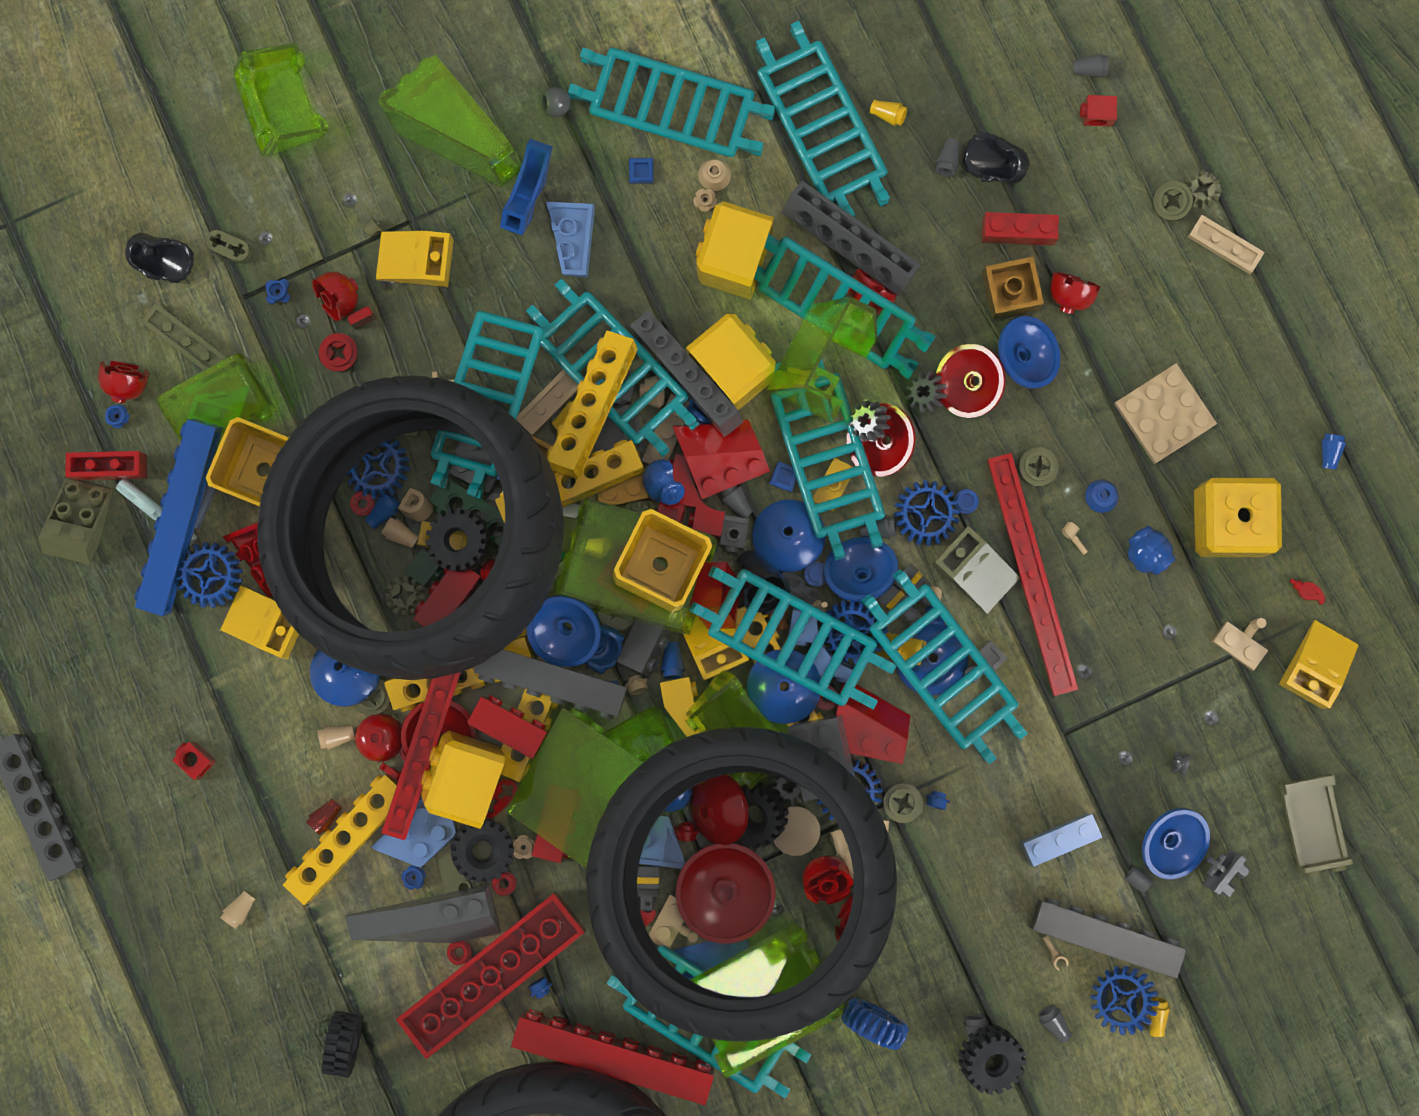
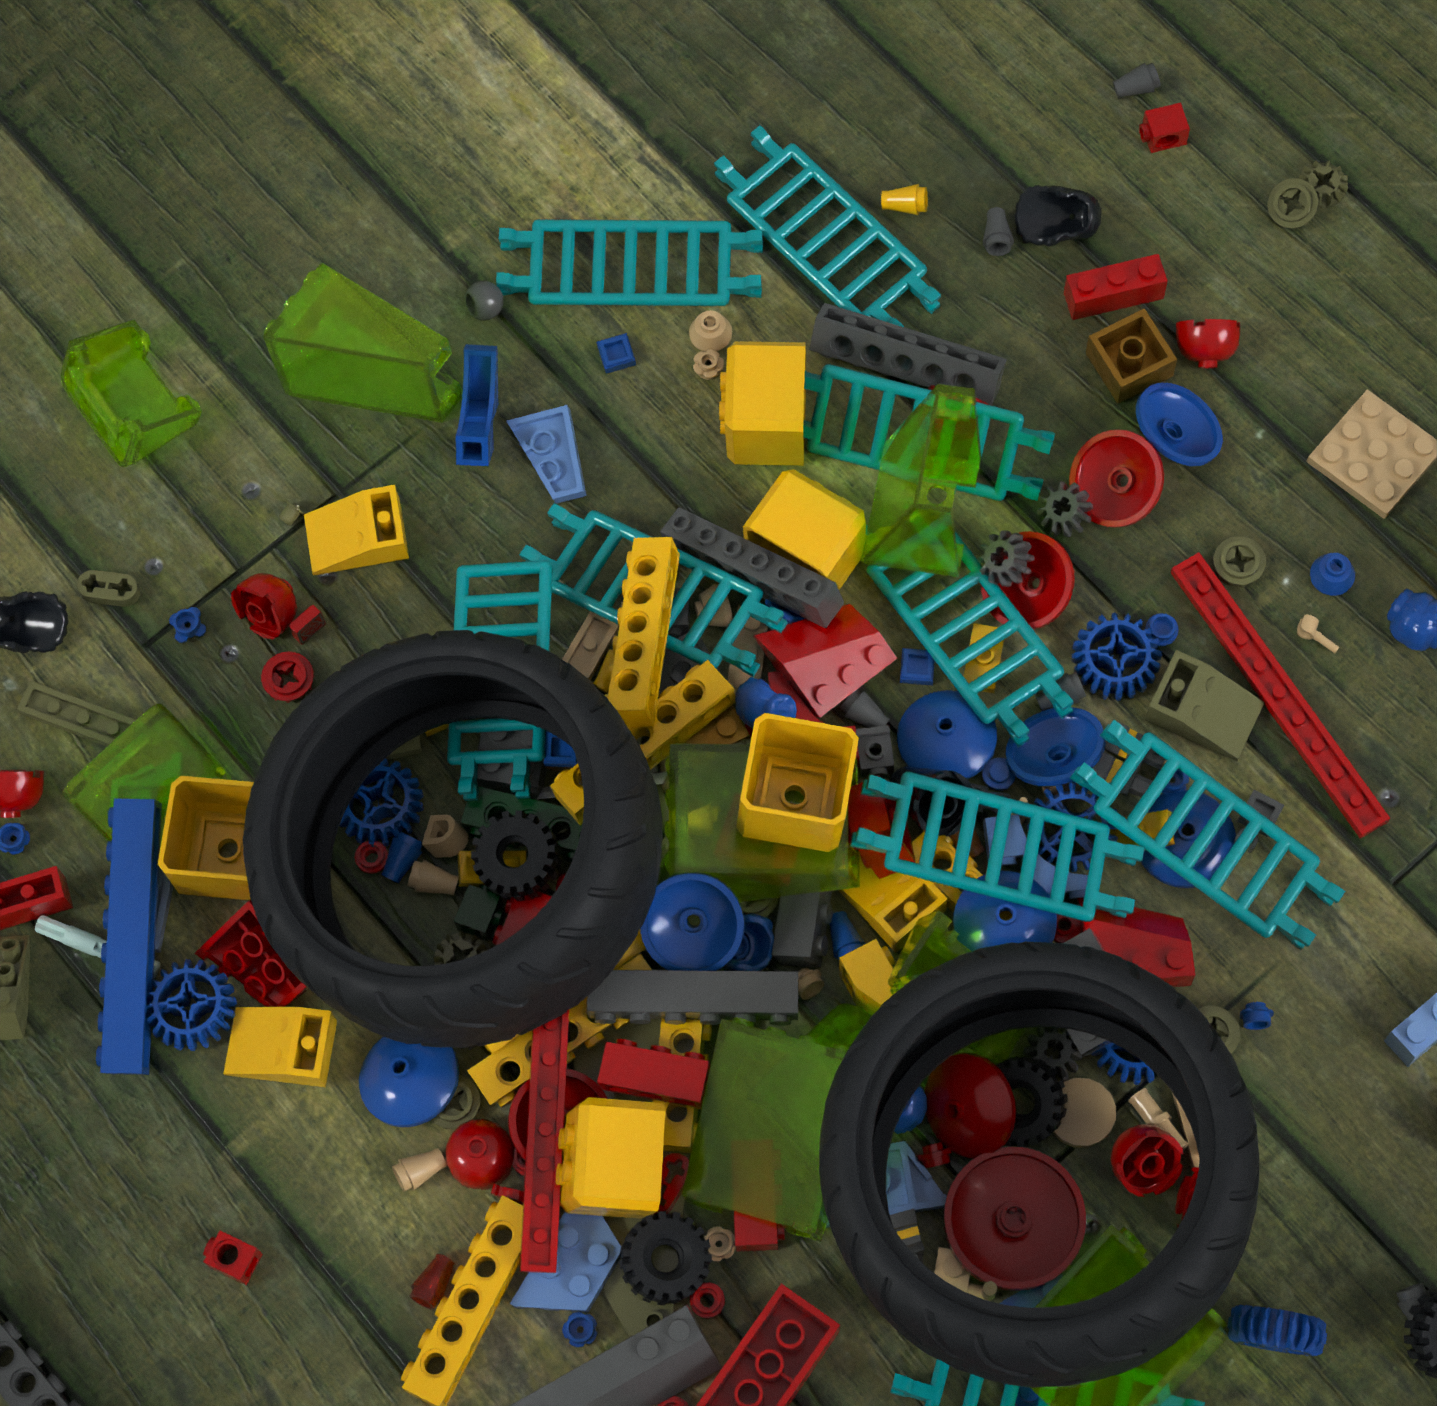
camera: 20 degrees left, 15 degrees down
tan plate [1188,215,1265,274] -> none

